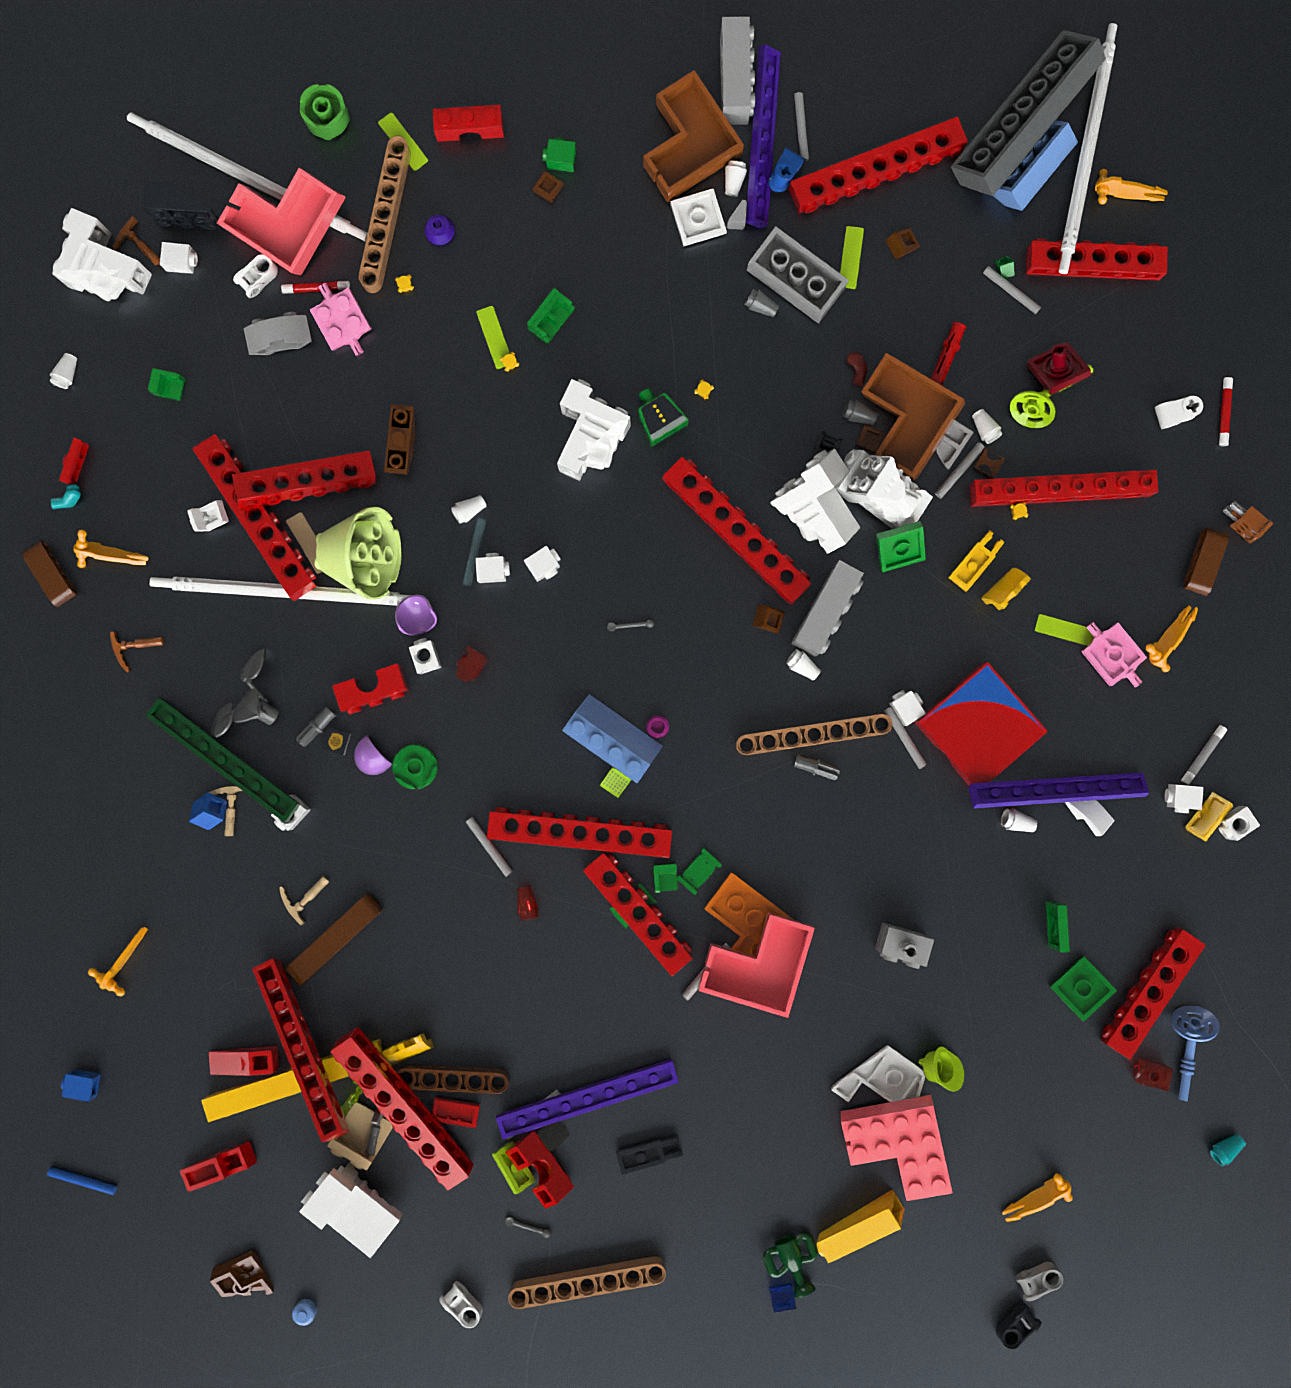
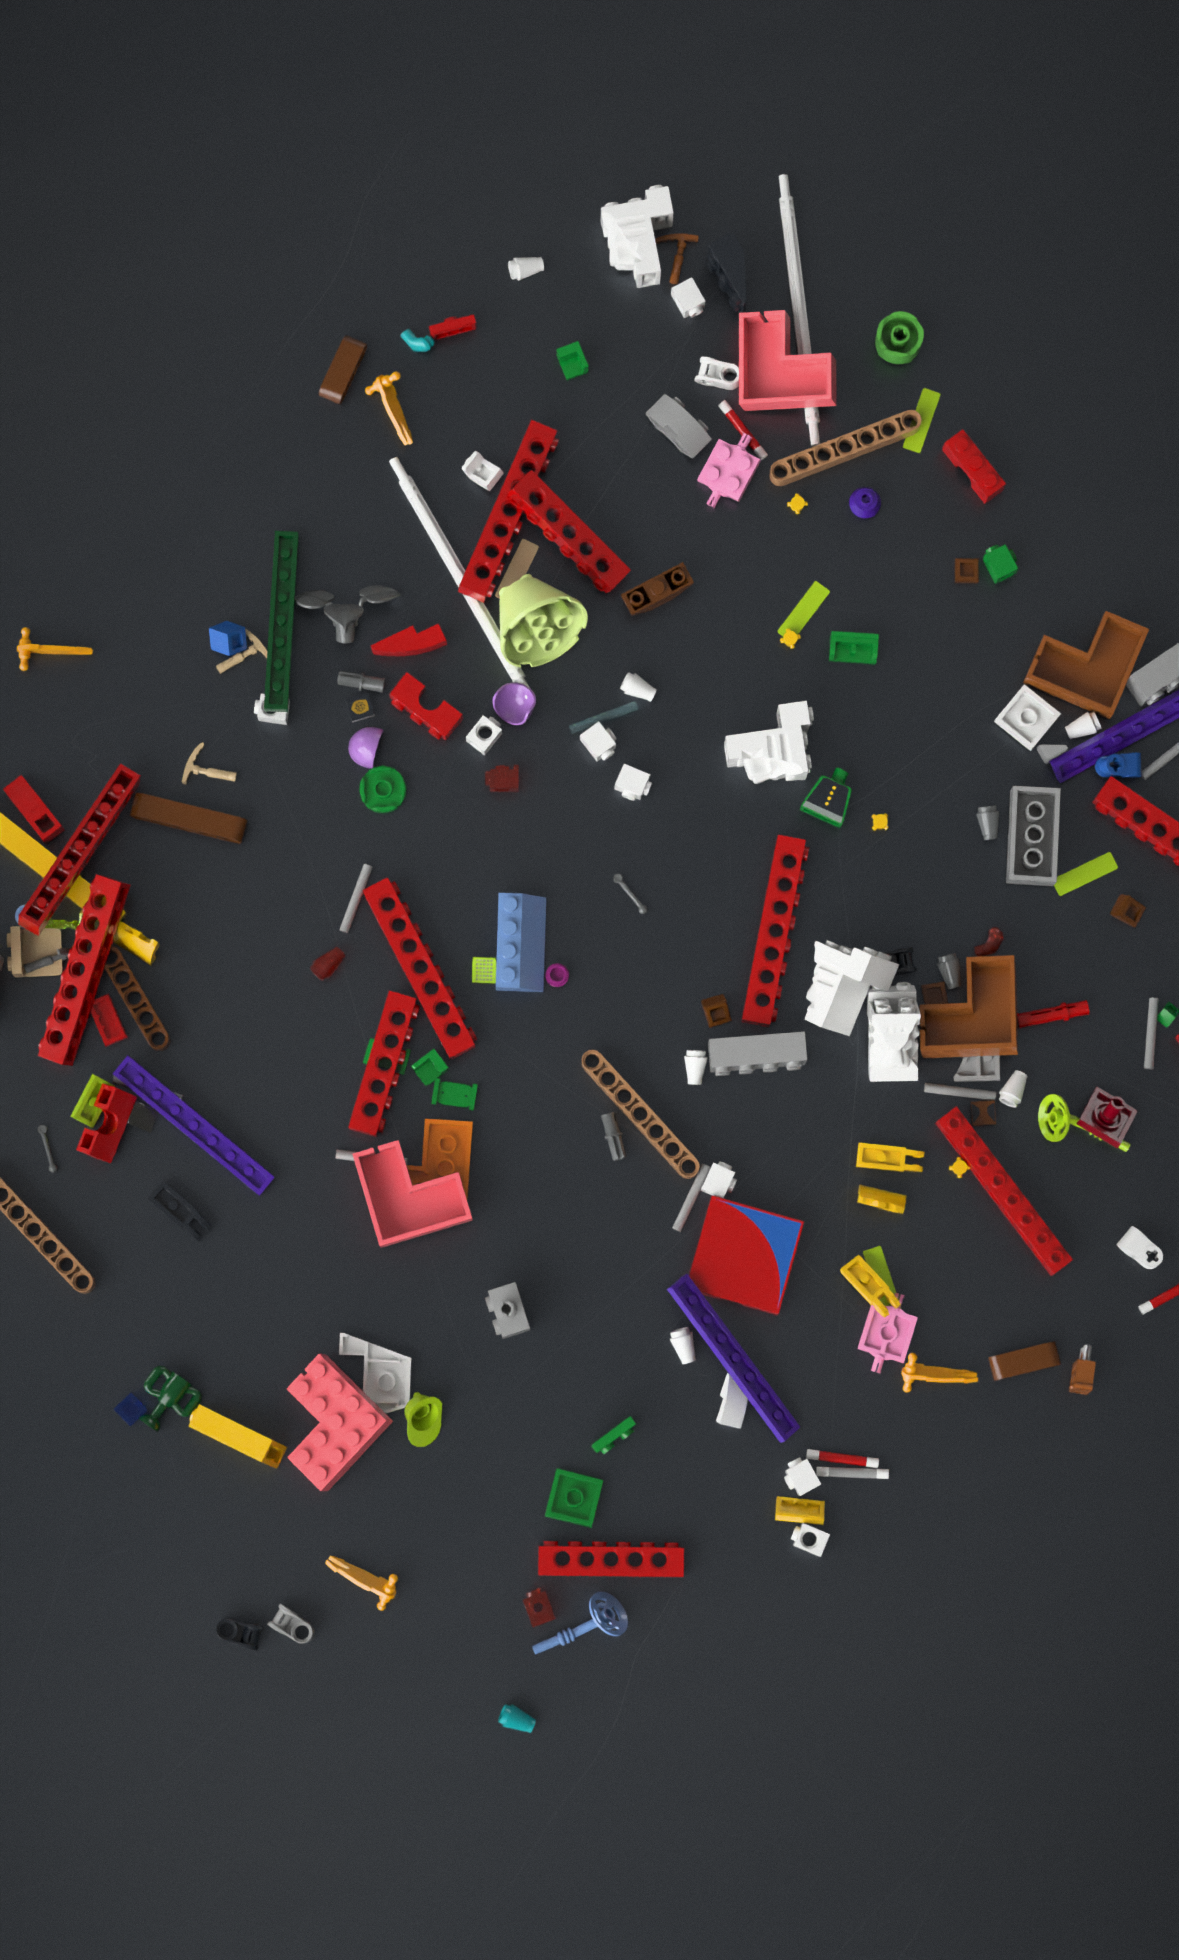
camera: 55 degrees right, 5 degrees down
dark orange piece [110,631,164,672] -> none
green plate [876,521,926,572] -> none
none -> red slope [371,624,447,656]
none -> red bar [806,1449,879,1468]
none -> yellow hinge [840,1255,901,1317]

